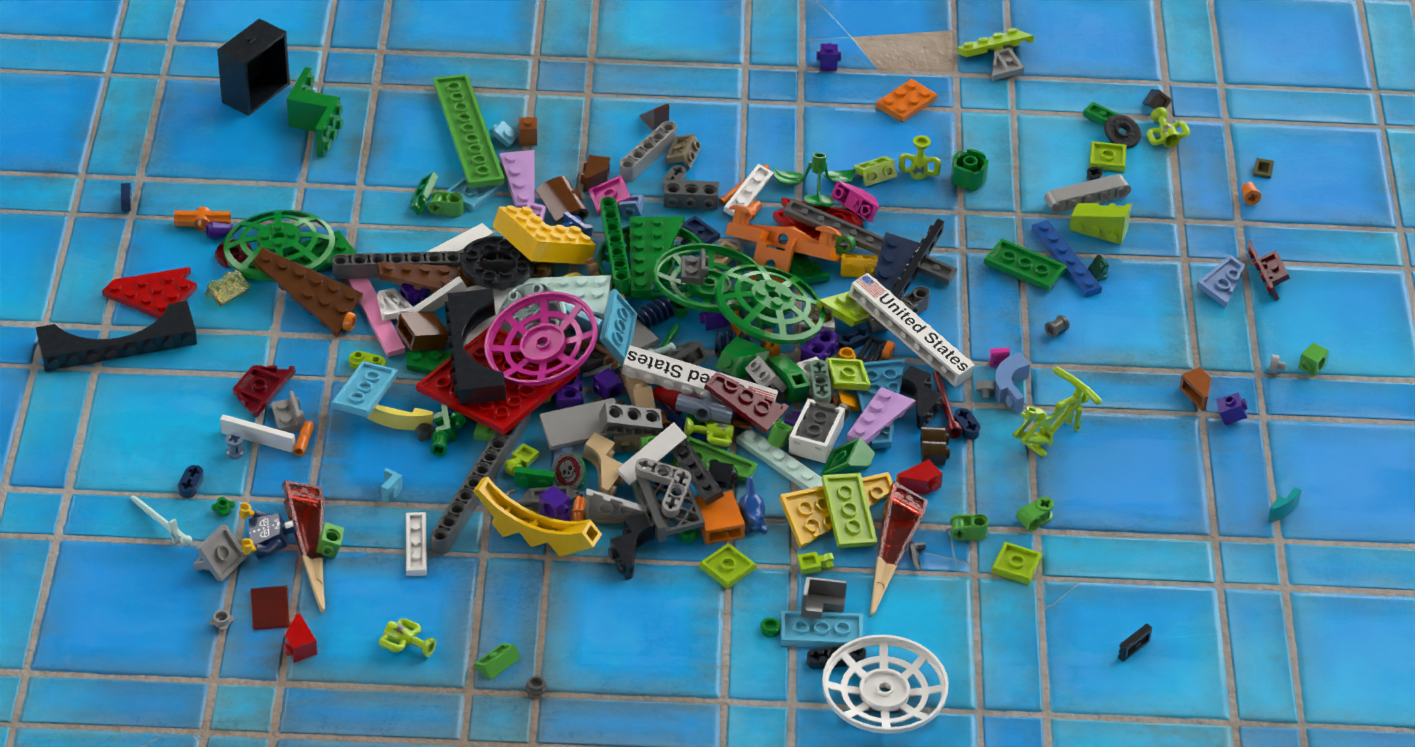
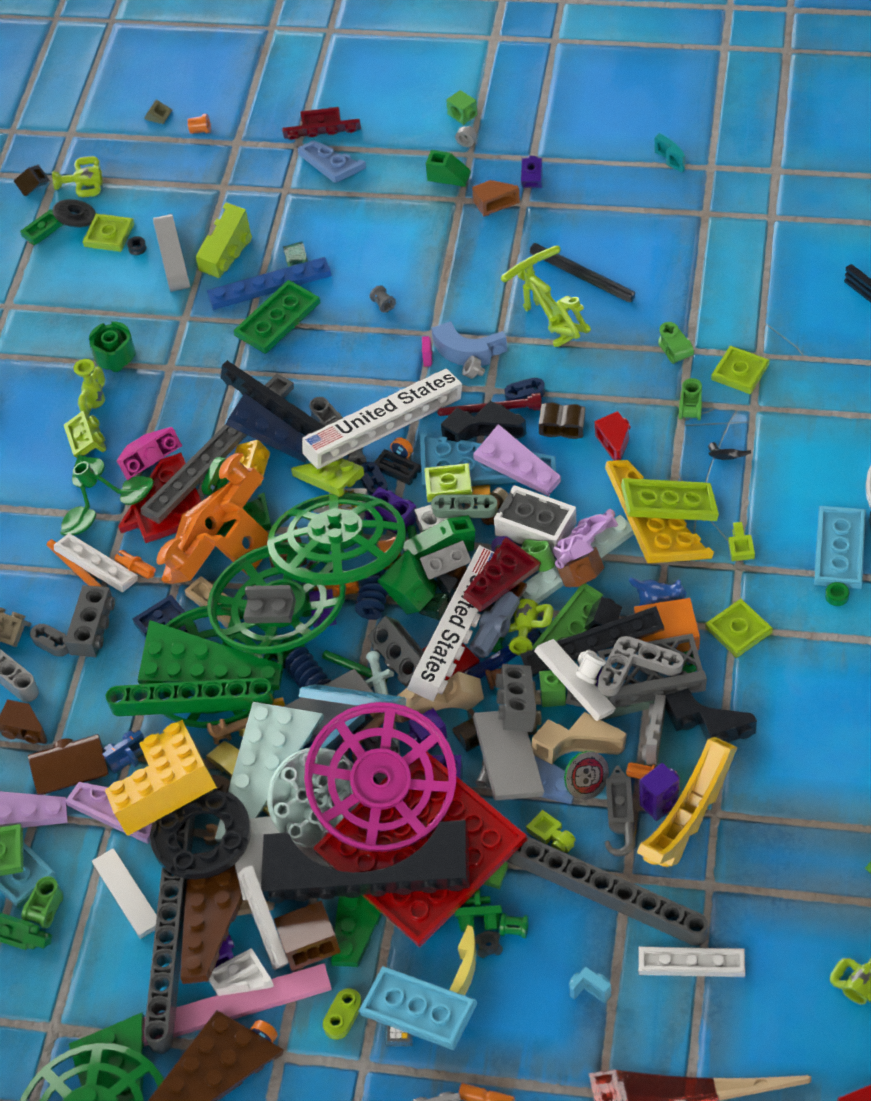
camera: 75 degrees left, 10 degrees up
bright green brick [316,522,344,558] -> none
green plate [514,466,555,488] -> none
dark pink tile [588,175,632,217] -> none
medium blue bracket [619,194,645,217] -> none
dark grey panel [801,577,847,619] -> none
green slope [820,437,875,477] -> none
light orange plate [837,347,856,359] -> none
clear red plate [870,481,928,616] -> none
none -> green slope [425,150,471,187]
none -> black axle [530,243,635,303]
none -> lavender plate [553,509,618,569]
none -> dark orange slope [556,547,605,587]
none -> white connector [576,650,606,684]

